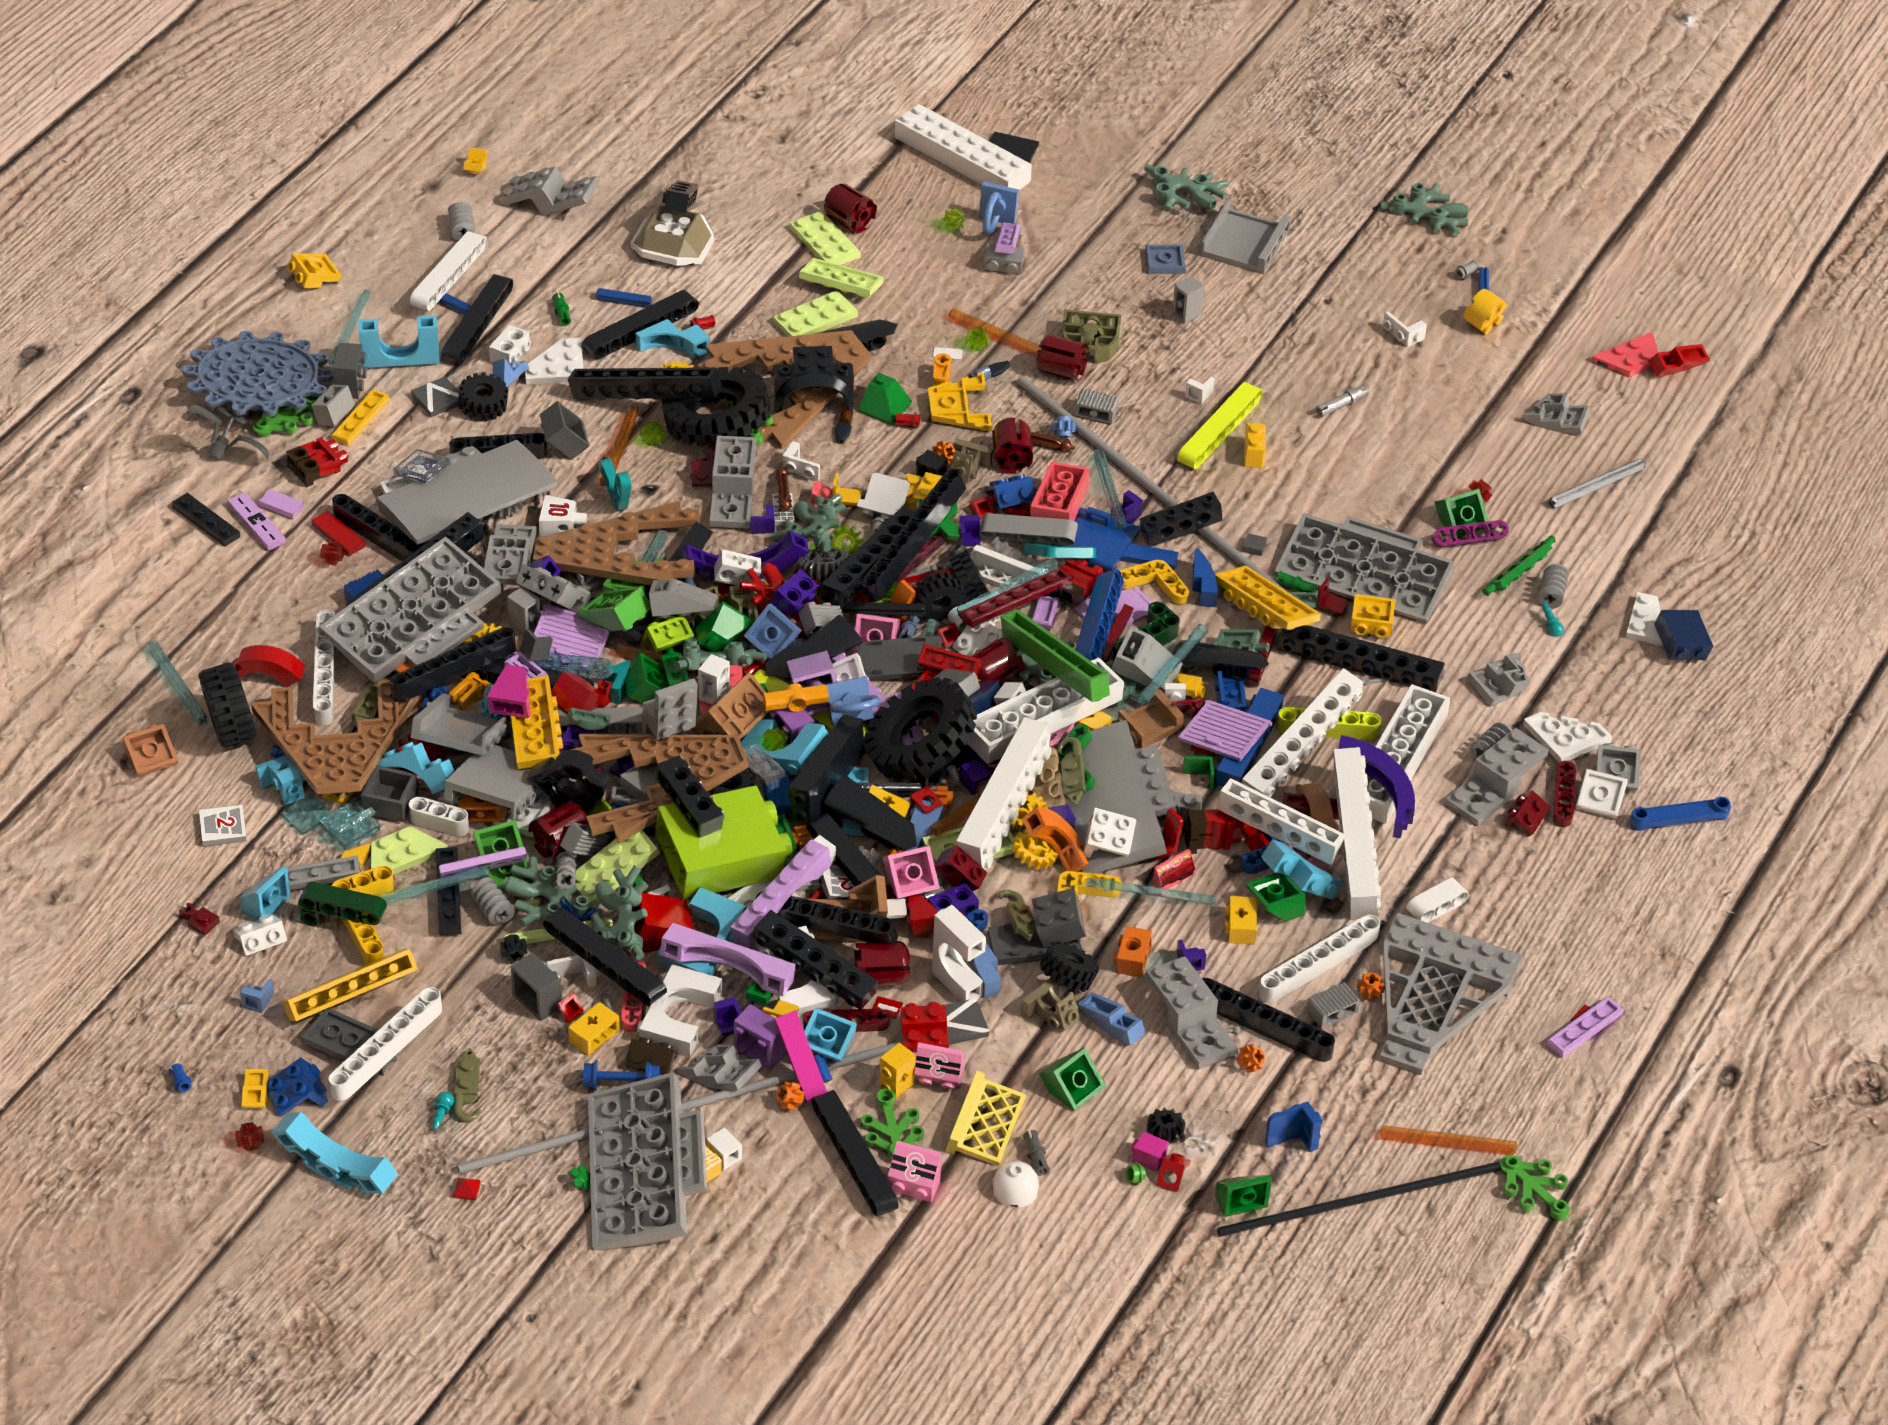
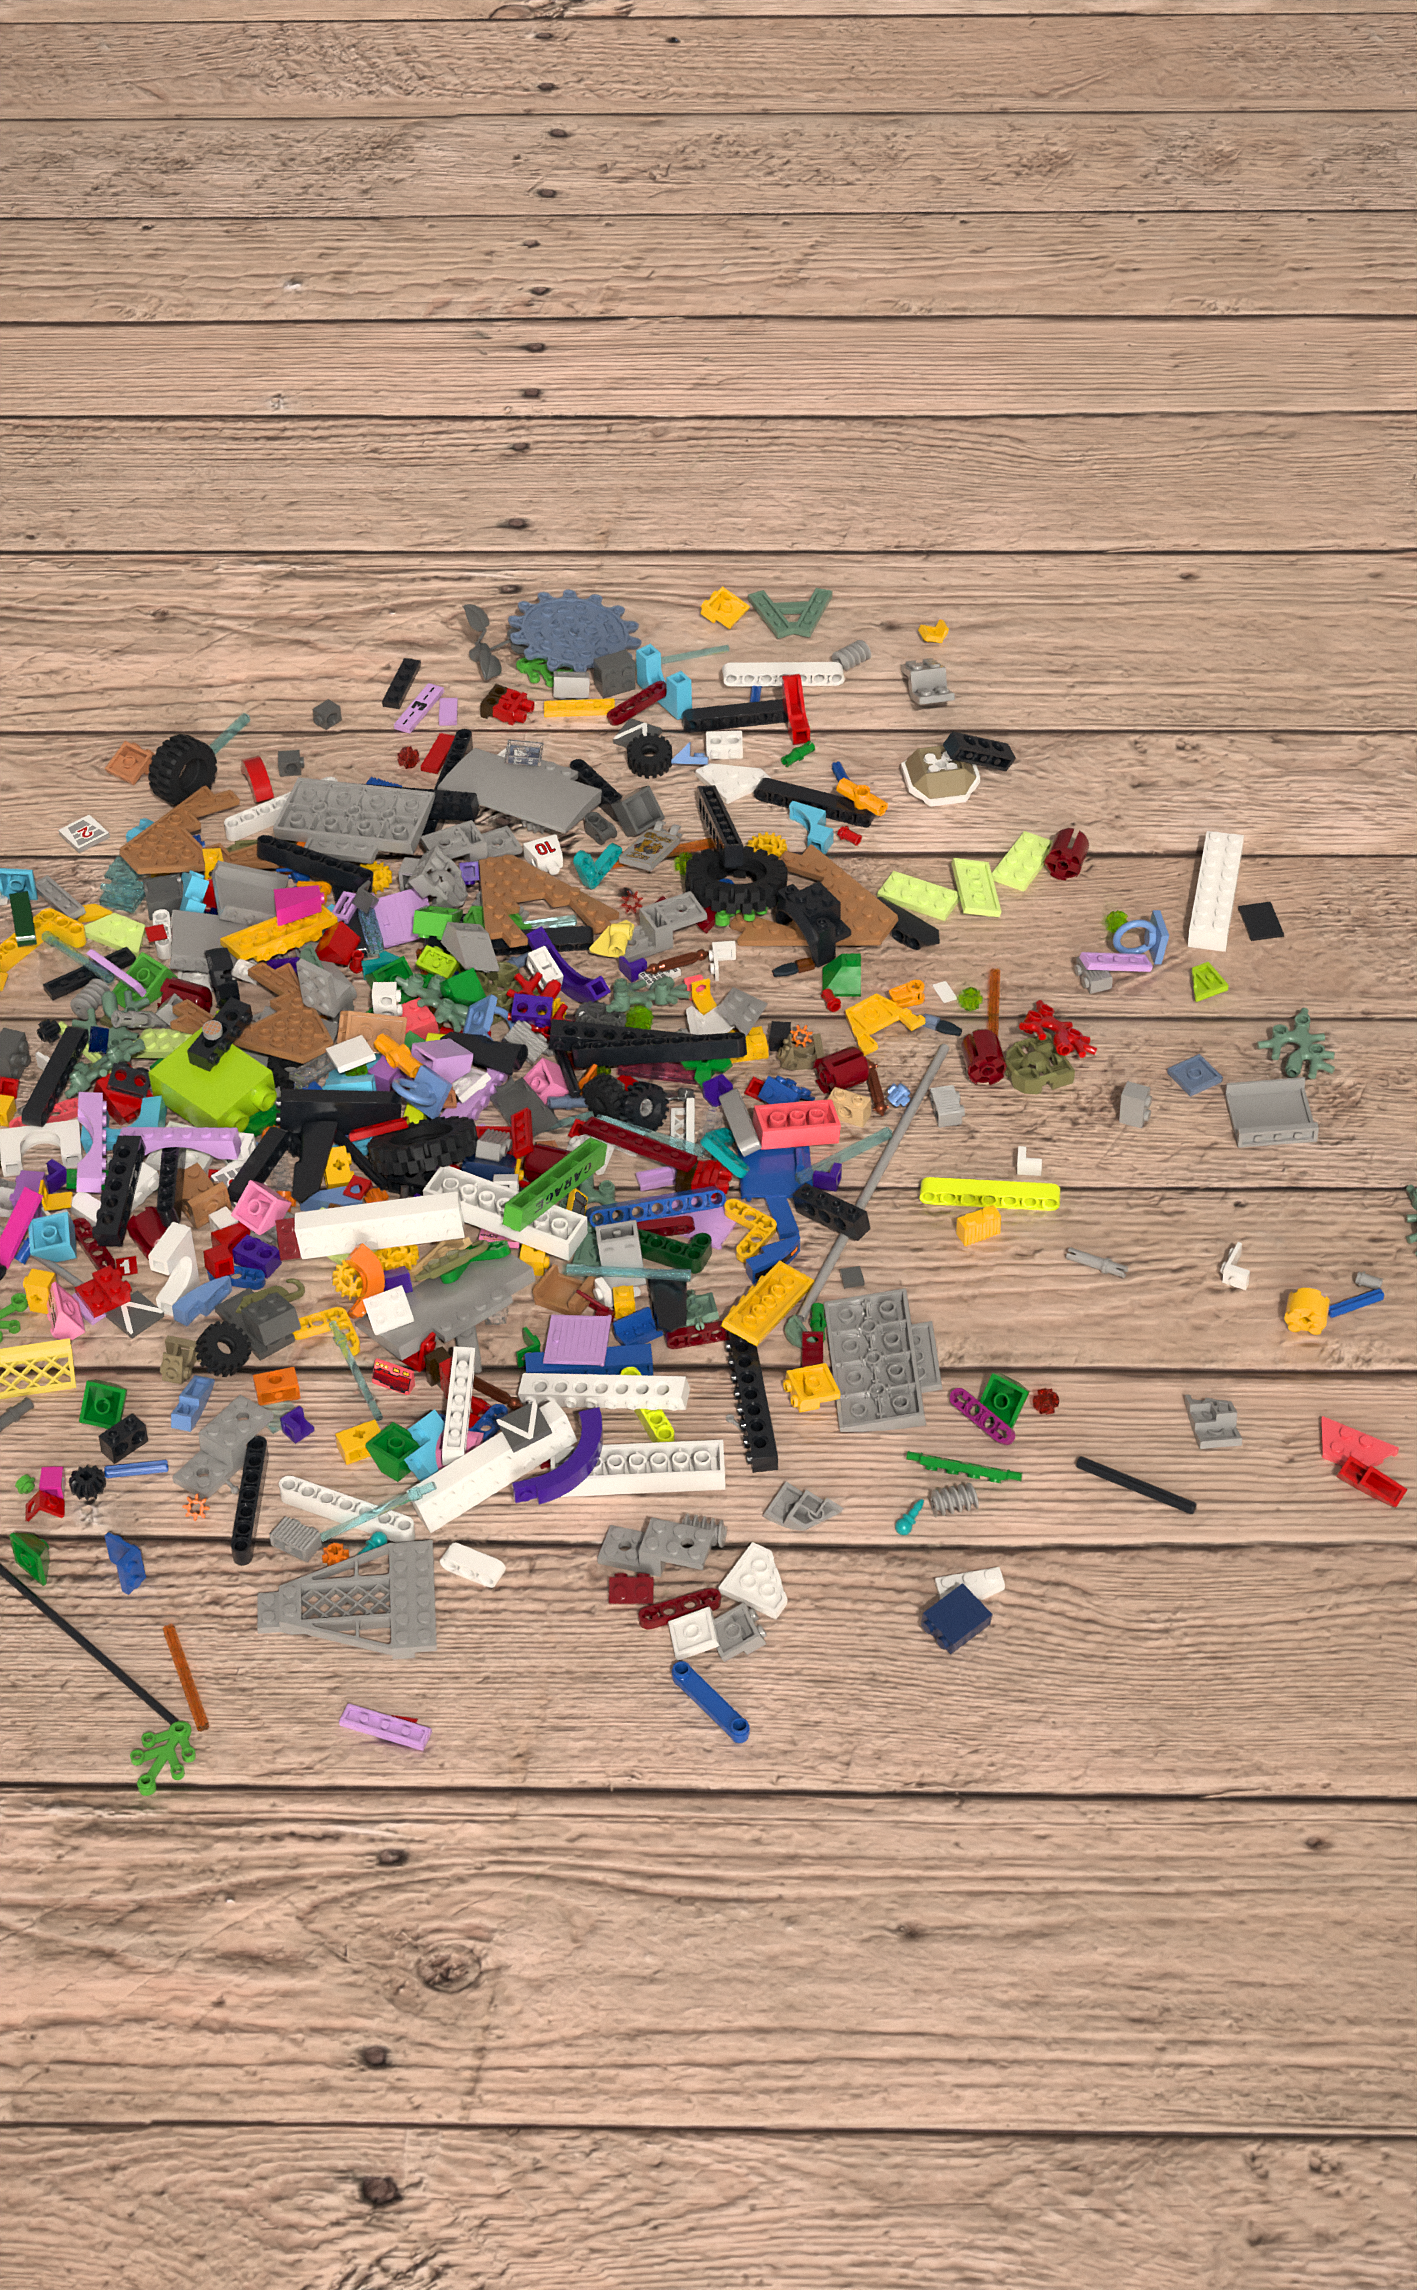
camera: 65 degrees right, 0 degrees up
none -> black brick [98,1413,148,1464]
none -> axle [104,1459,169,1479]
none -> black brick [106,1062,150,1099]
none -> red sticker [145,924,167,942]
none -> yellow bracket [202,848,224,880]
none -> light grey tile [202,1020,223,1040]
none -> dark grey brick [278,750,305,777]
none -> dark grey brick [313,699,342,730]
none -> clear light blue bar [320,1481,437,1542]
none -> white tile [326,1035,376,1073]
none -> red tile [349,1116,410,1142]
none -> teal bar [356,1531,388,1556]
none -> dark grey tile [496,1401,553,1453]
none -> dark grey piece [585,812,617,845]
none -> light yellow panel [589,920,635,957]
none -> dark red beam [607,681,667,726]
none -> light grey tile [619,820,682,871]
none -> clear red gear [621,891,643,913]
none -> light grey wing [718,987,768,1036]
none -> sand green plate [748,588,833,639]
none -> red arch [782,674,810,745]
none -> tan brick [827,1087,871,1128]
none -> light orange piece [836,778,888,817]
none -> red plant [1019,1000,1097,1058]
none -> lime wing [1191,962,1229,1002]

